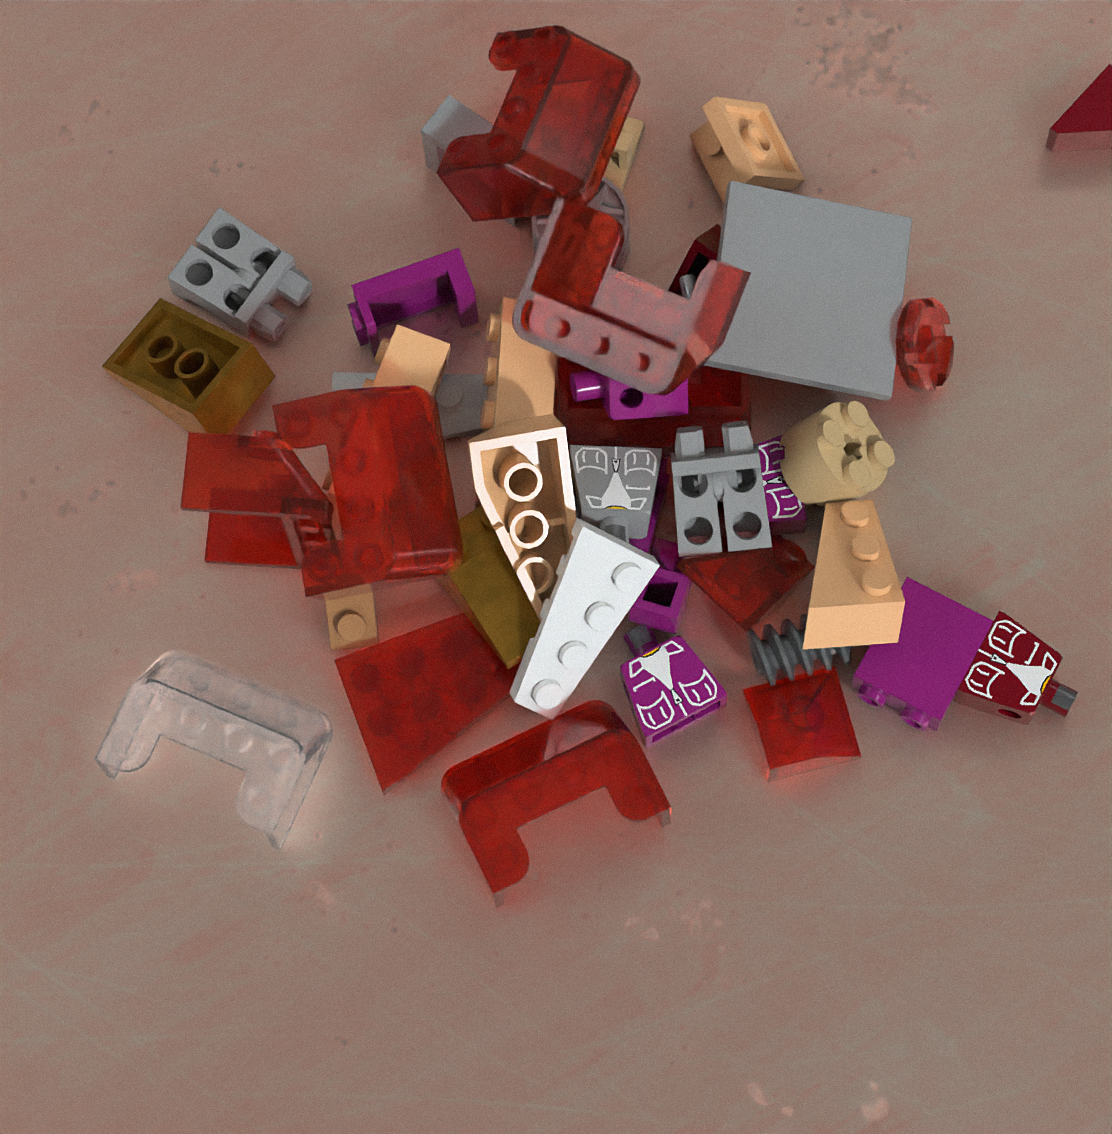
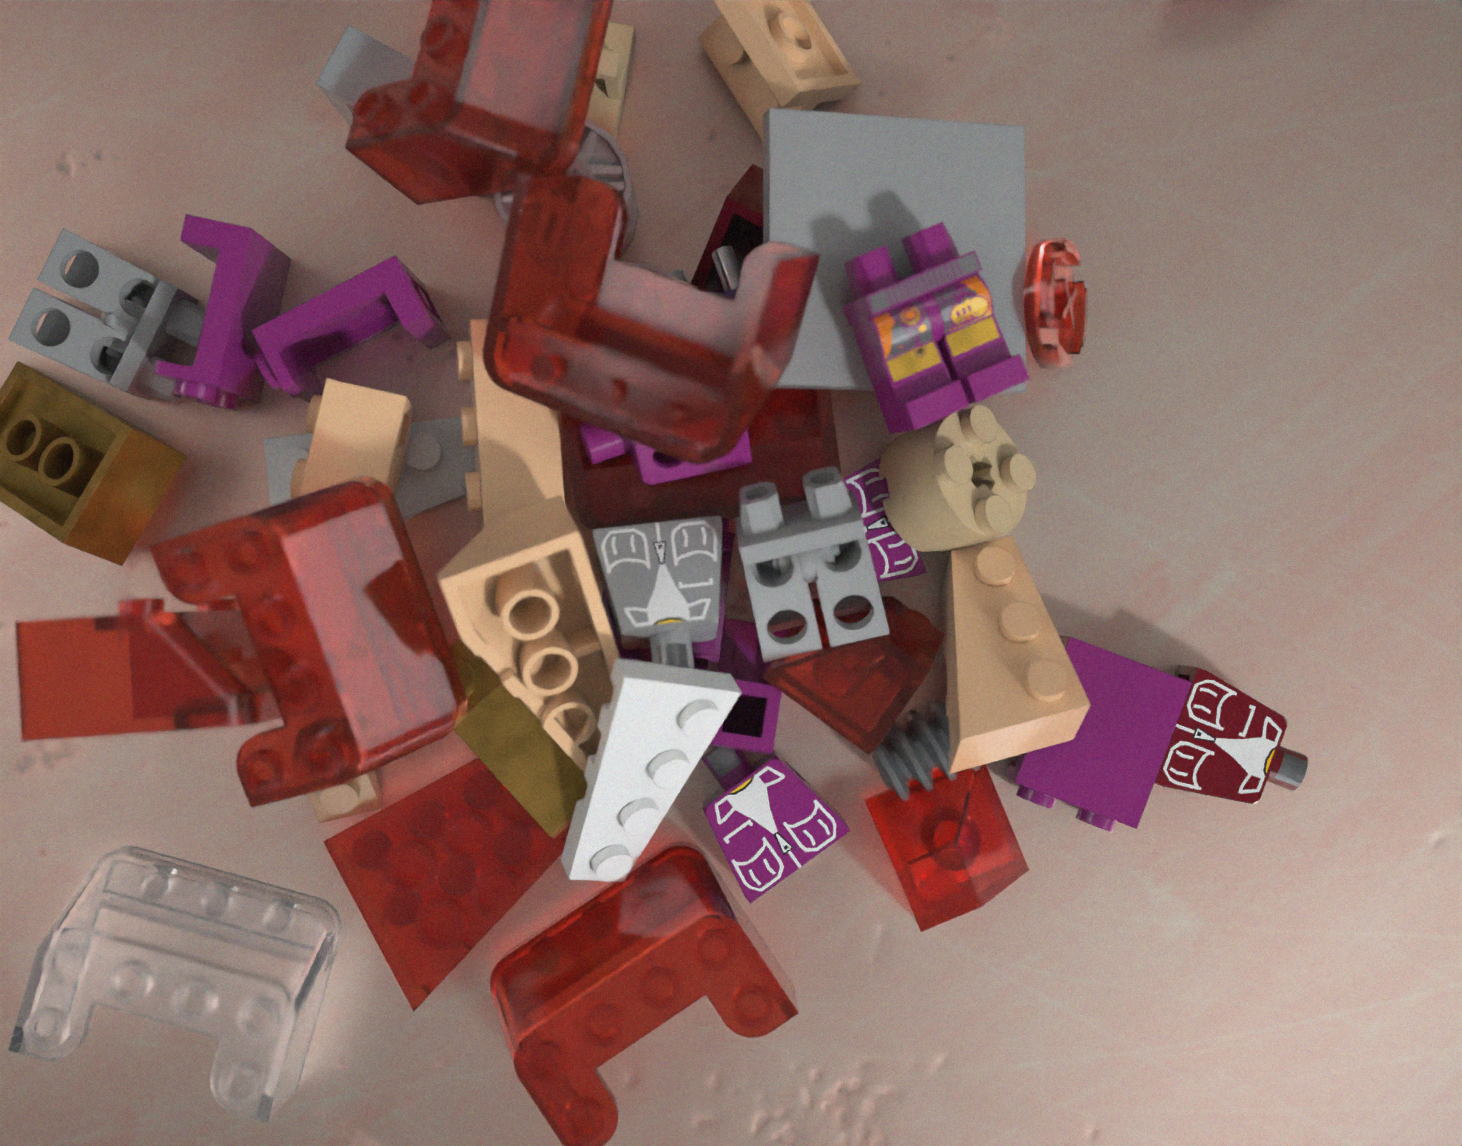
camera: 15 degrees left, 15 degrees up
none -> magenta panel [153,214,292,411]
none -> magenta hips [842,222,1030,434]

